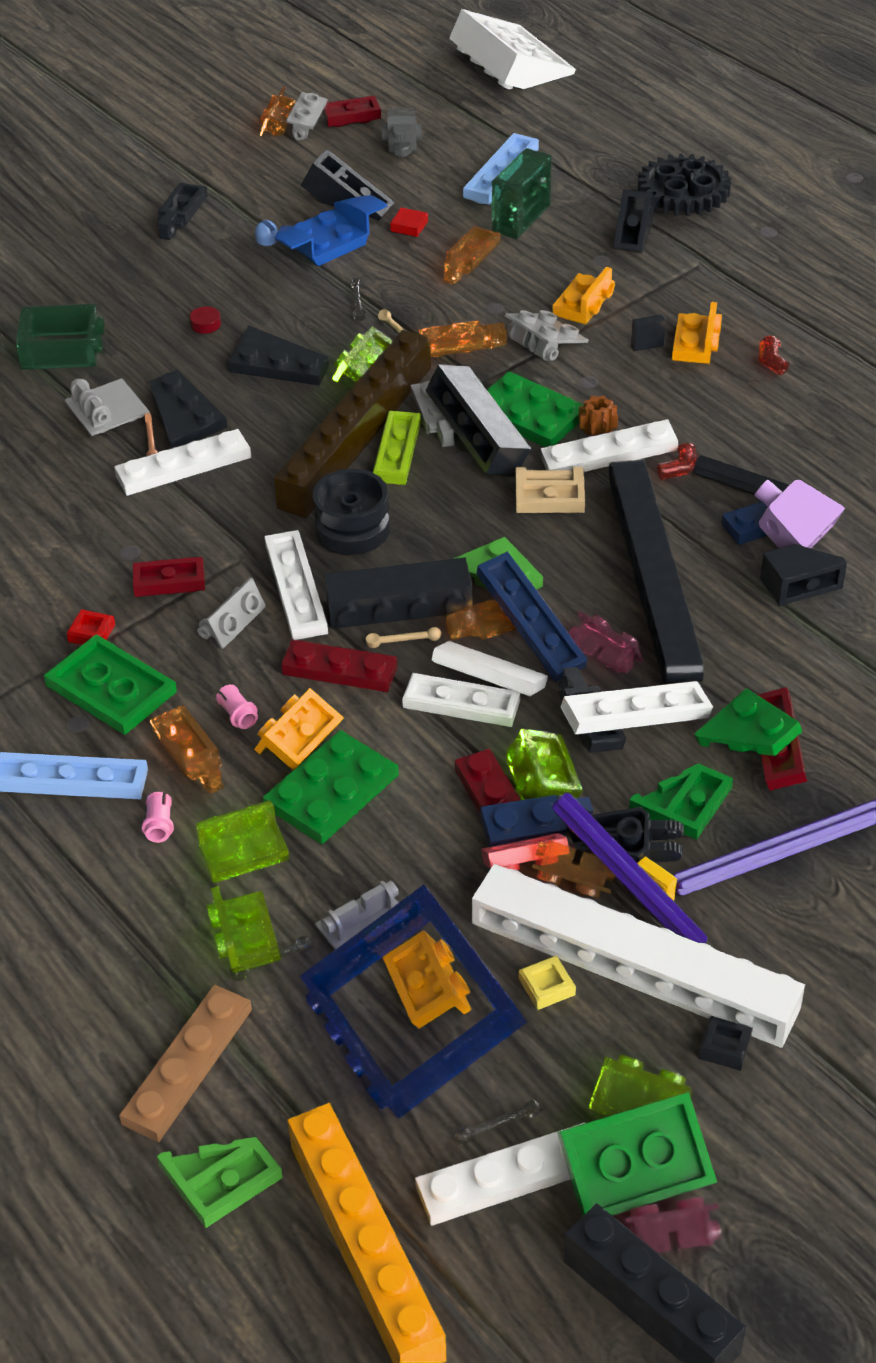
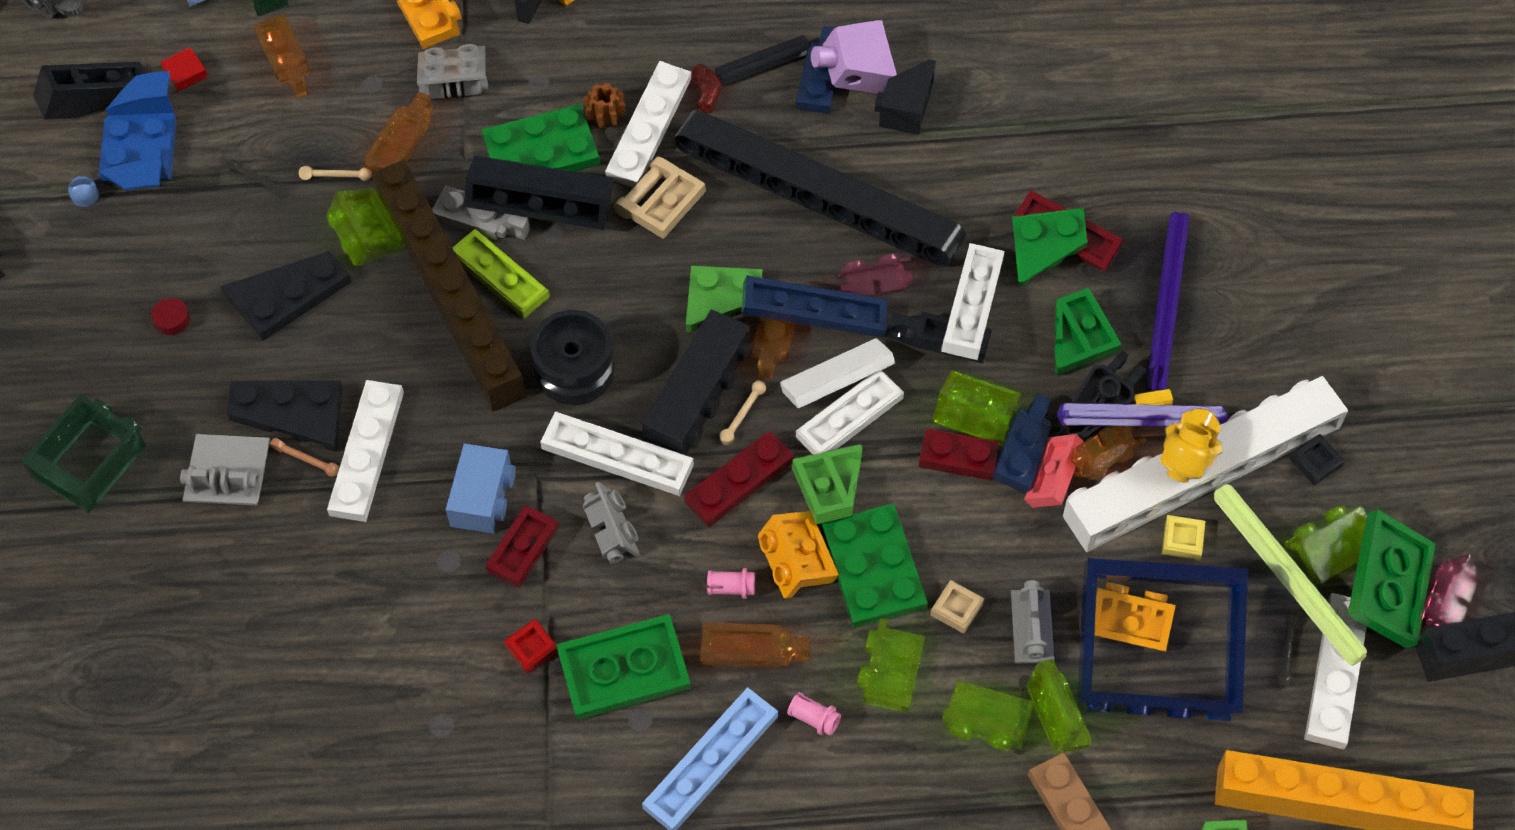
camera: 55 degrees left, 15 degrees up
none -> medium blue brick [446,443,516,534]
none -> bright green wing [792,444,863,524]
none -> tan tile [930,580,984,634]
none -> clear neon green bracket [1026,659,1092,754]
none -> yellow head [1160,408,1223,483]
none -> yellowish green axle [1214,484,1367,666]

